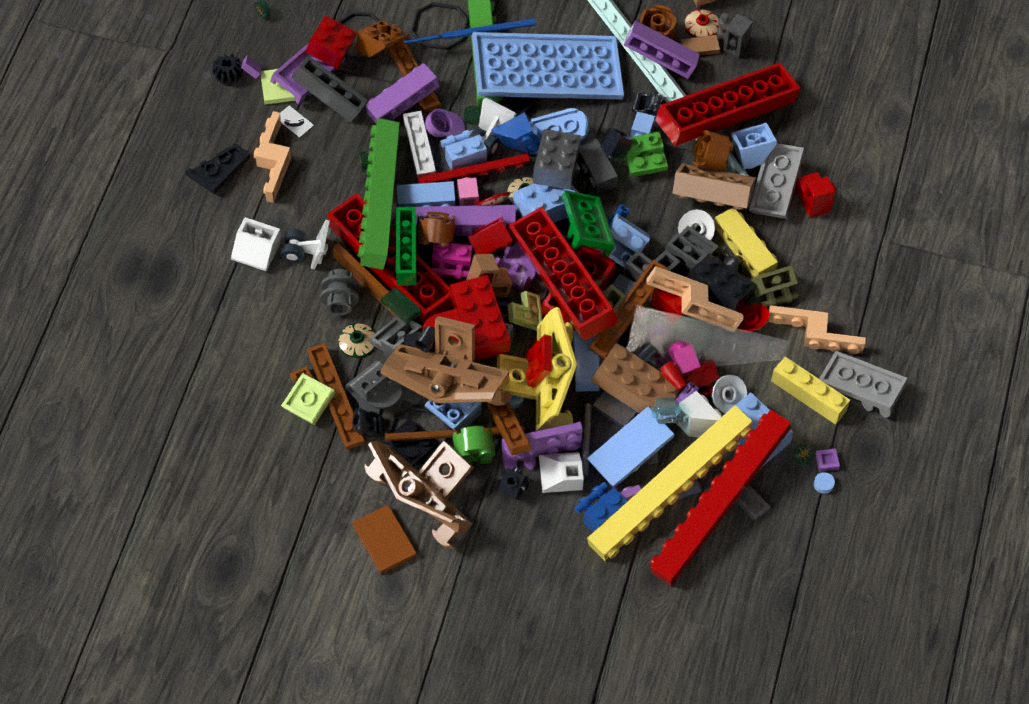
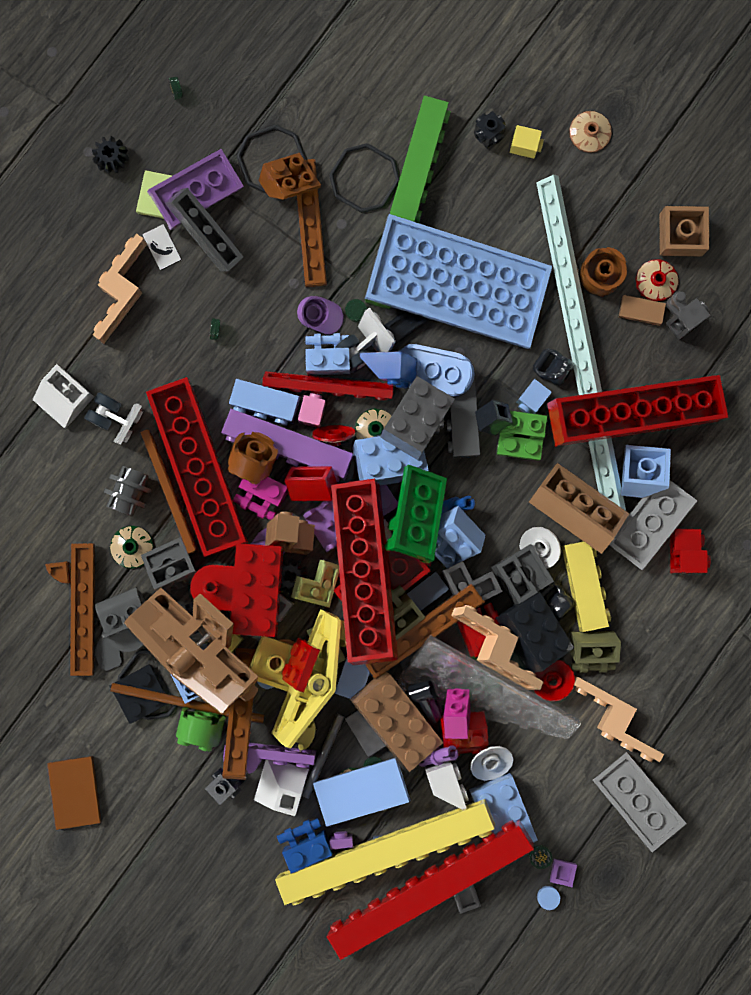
camera: 20 degrees right, 25 degrees up
black wing [185,144,251,194] -> none
medium lavender tile [242,55,262,79] -> none
yellowish green tile [281,373,336,425] -> none
red brick [305,15,358,69] -> none
black piece [352,408,385,438] -> none
bright green brick [358,118,400,270] -> none
medium nougat piece [364,441,474,549] -> none
medium lavender brick [365,63,439,123] -> none
clear green tile [381,288,421,324] -> none
green brick [396,207,417,286] -> none
white plate [403,111,436,178] -> none
blue piece [404,18,536,43] -> none
black piece [404,326,435,353] -> none
medium lavender brick [624,21,700,79] -> none
clear light blue head [651,397,680,424] -> none
red cone [660,360,687,391] -> none
dark orange brick [693,130,733,171] -> none
light yellow brick [771,357,850,425] -> none

